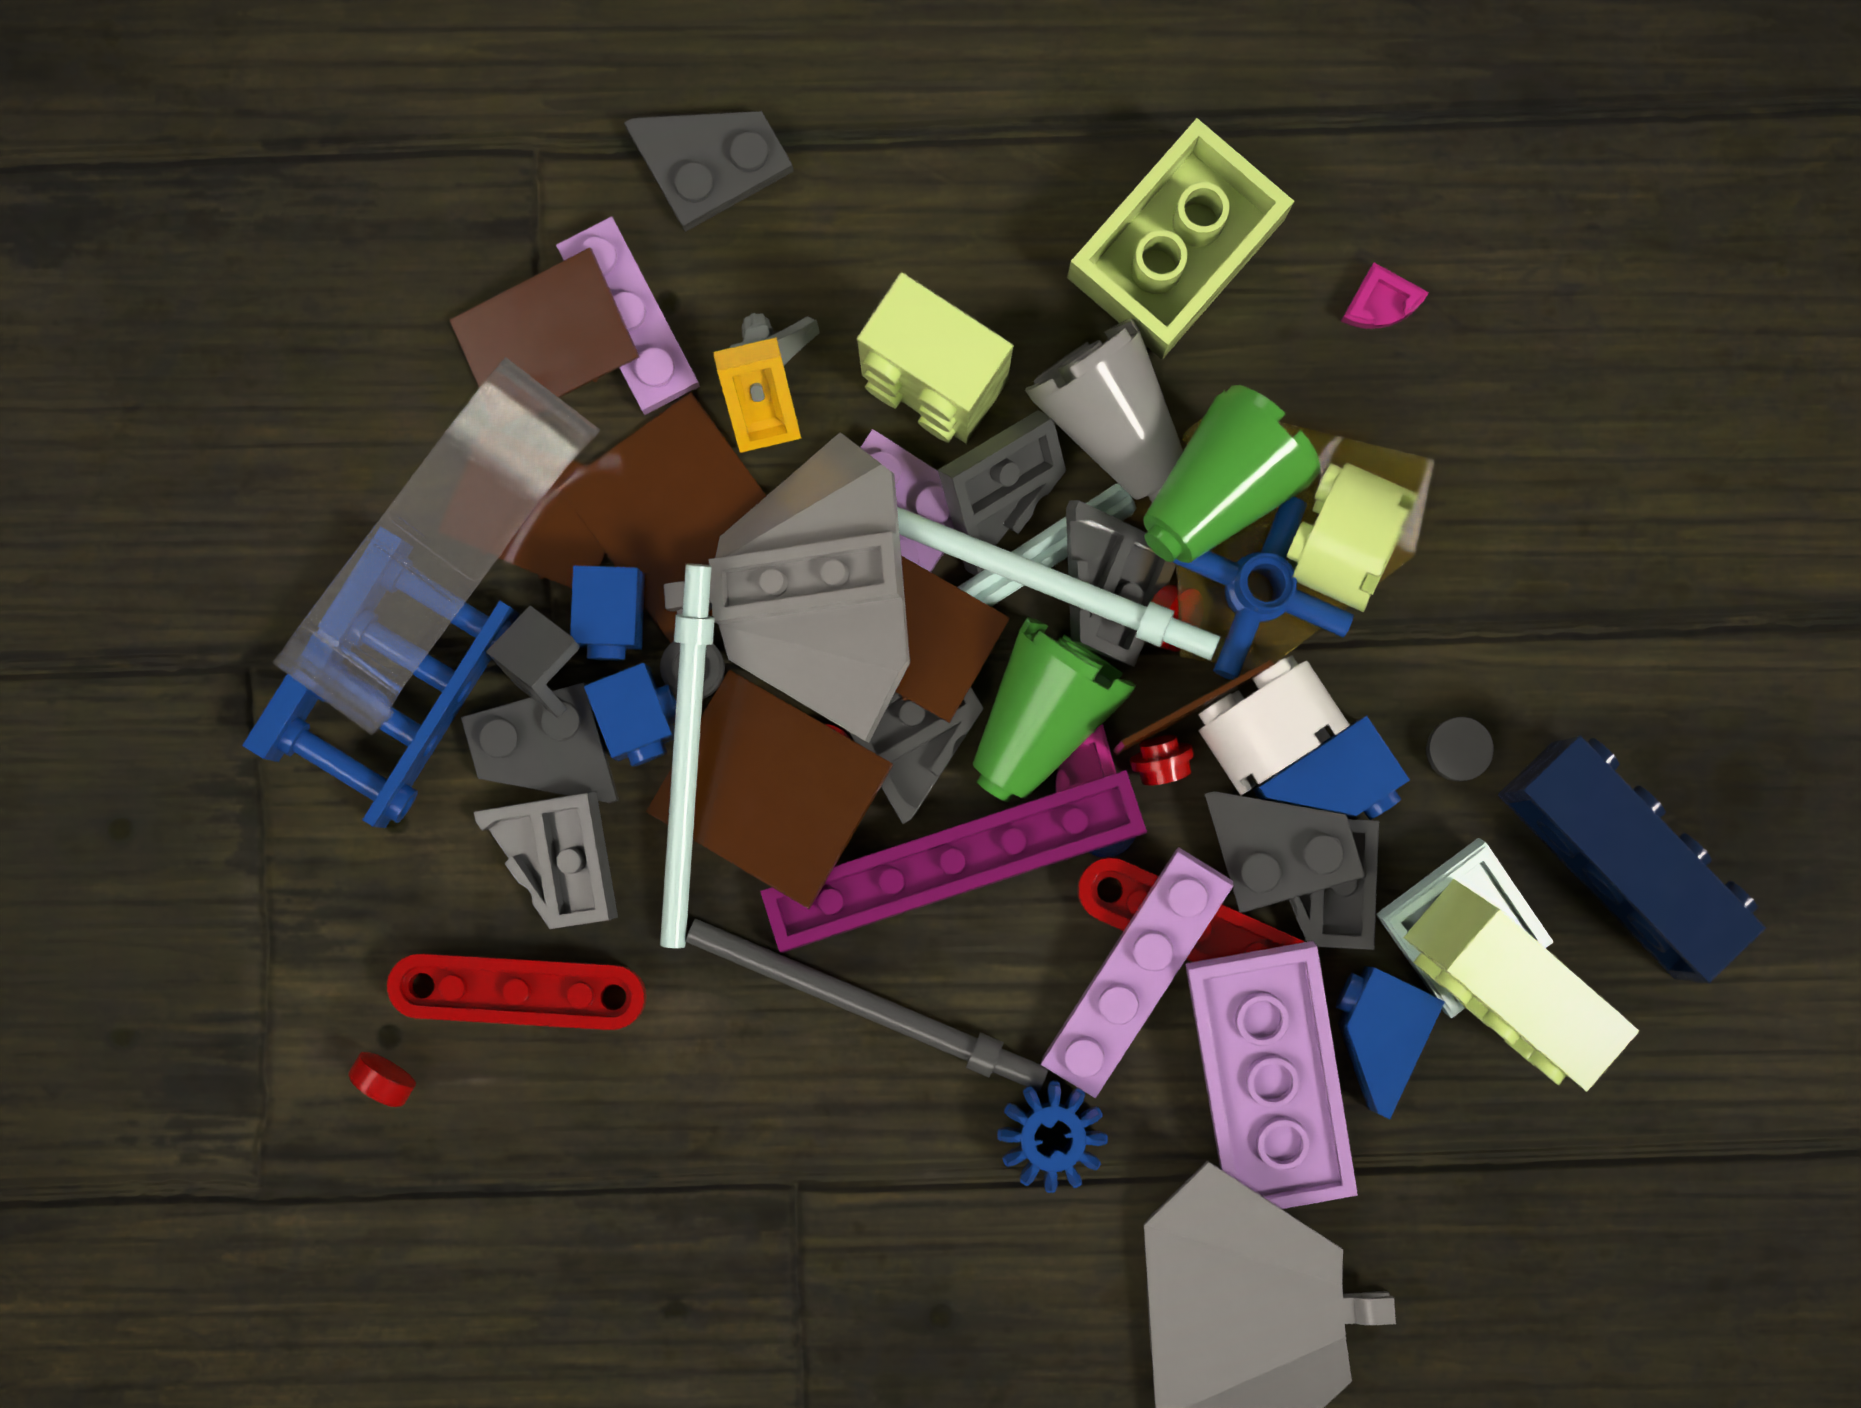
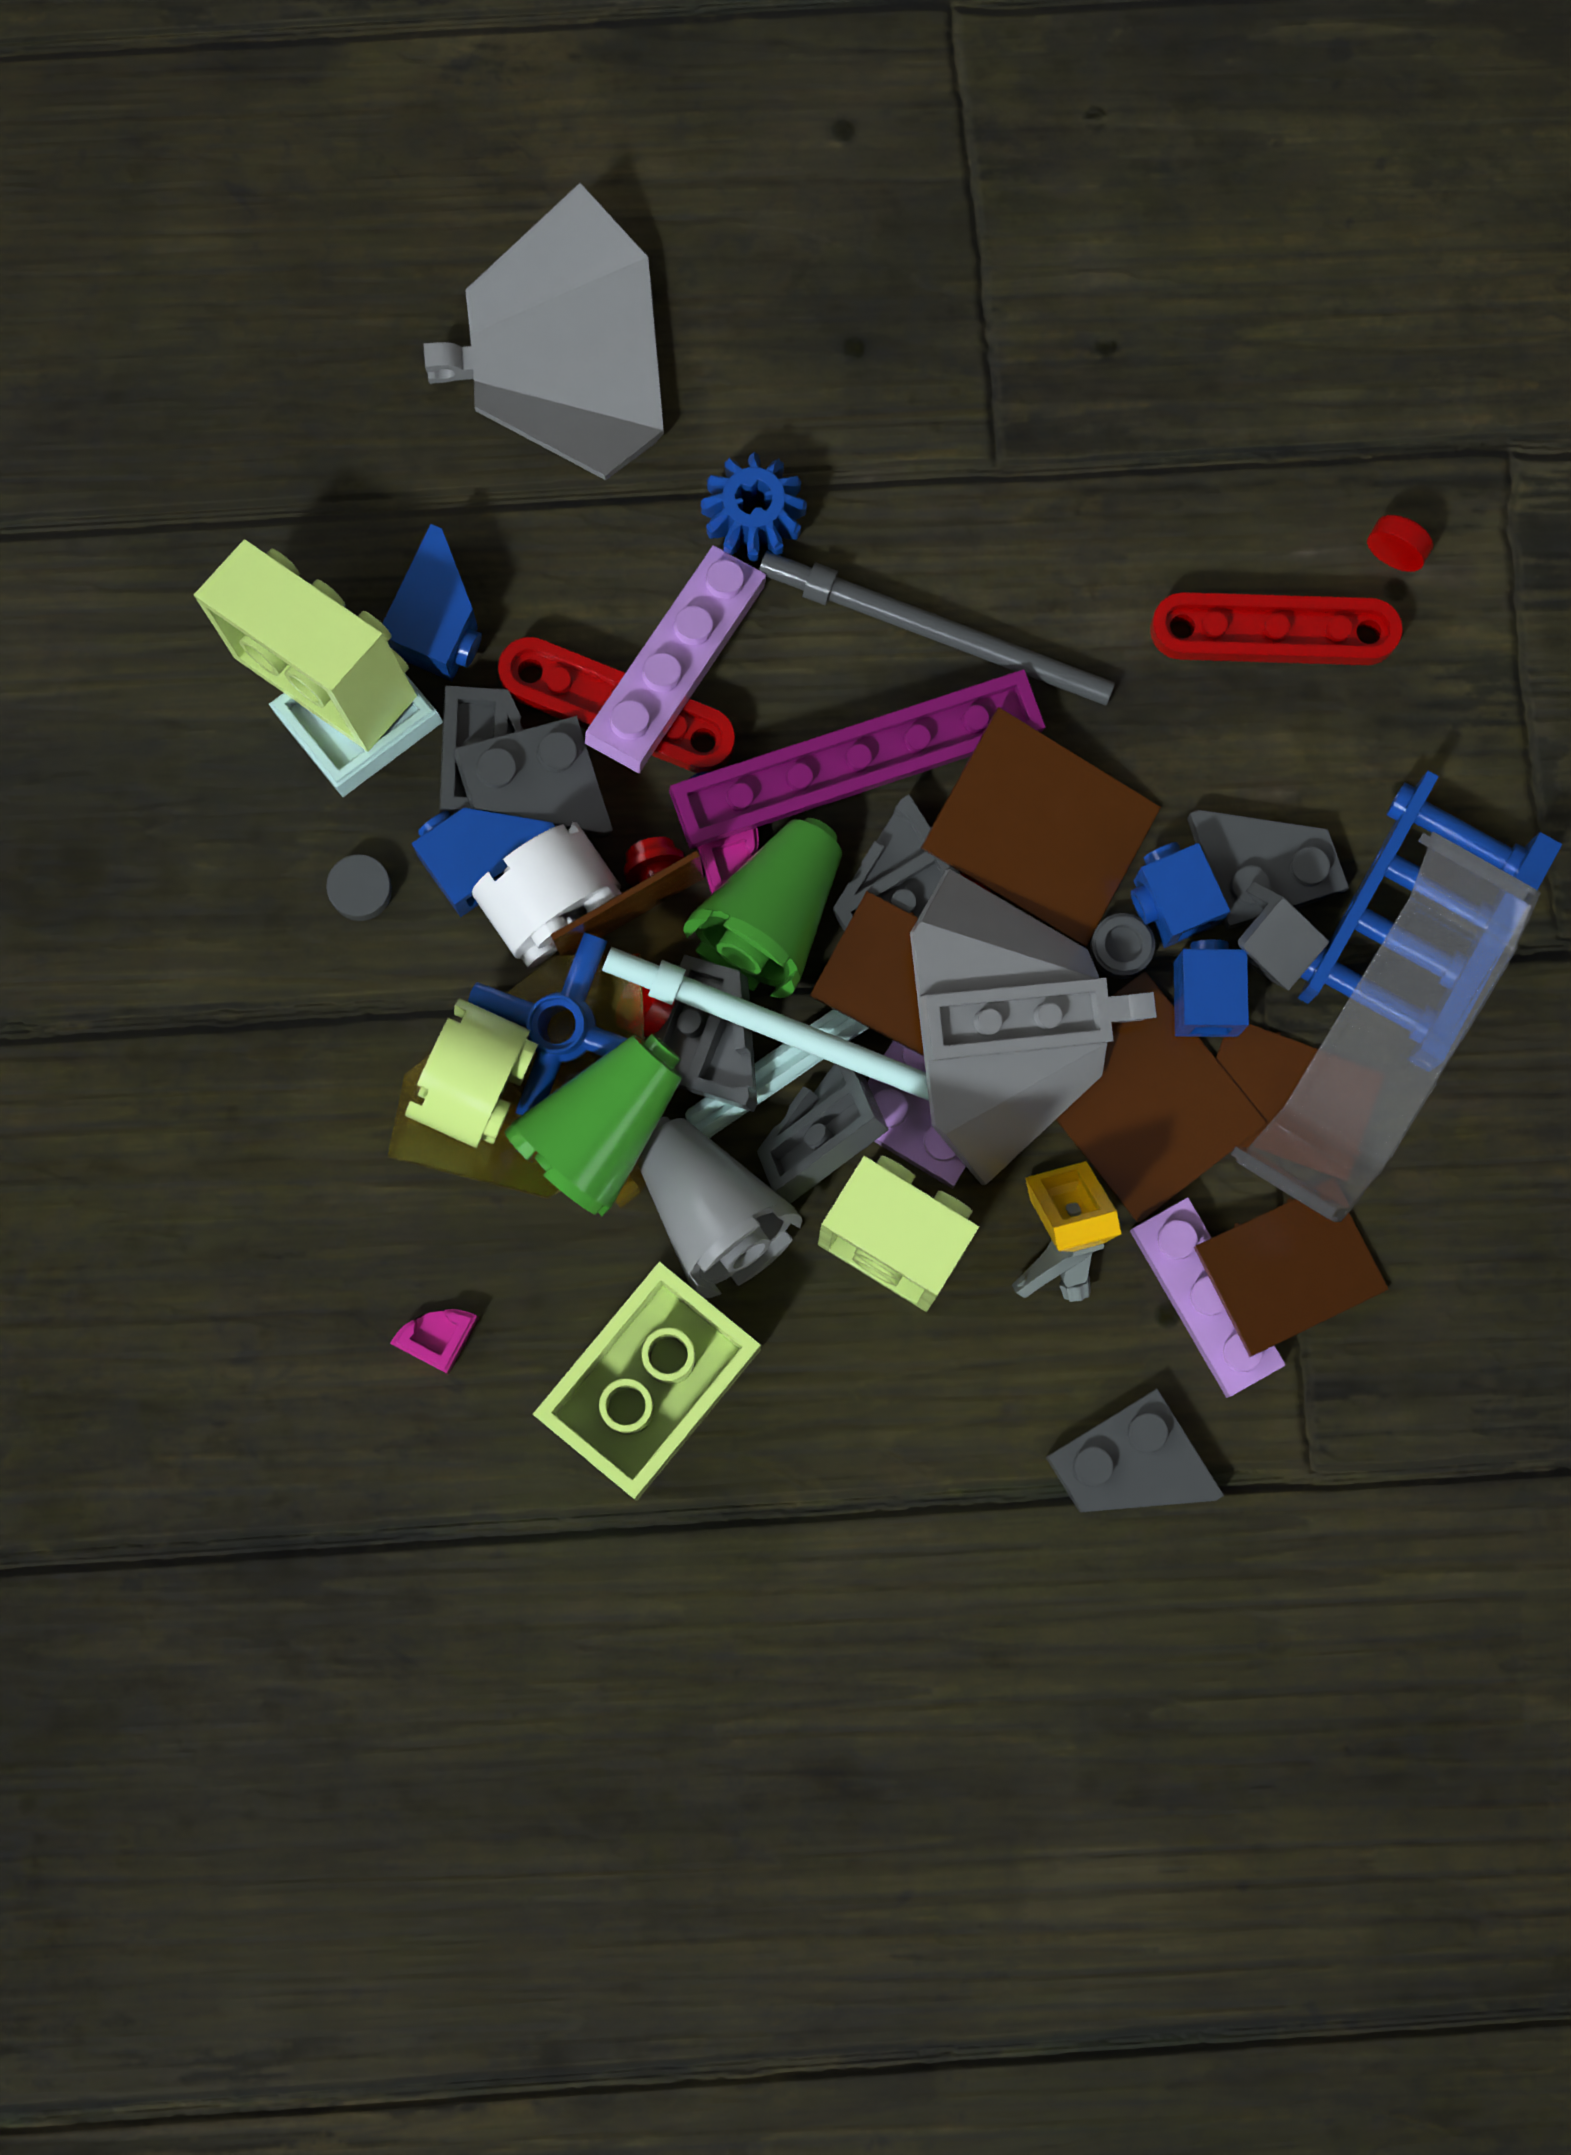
camera: 175 degrees right, 5 degrees down
wing [474,791,618,929] -> none
light aqua bar [660,564,715,948] -> none
lavender plate [1186,941,1358,1209] -> none
dark blue brick [1497,735,1766,983] -> none

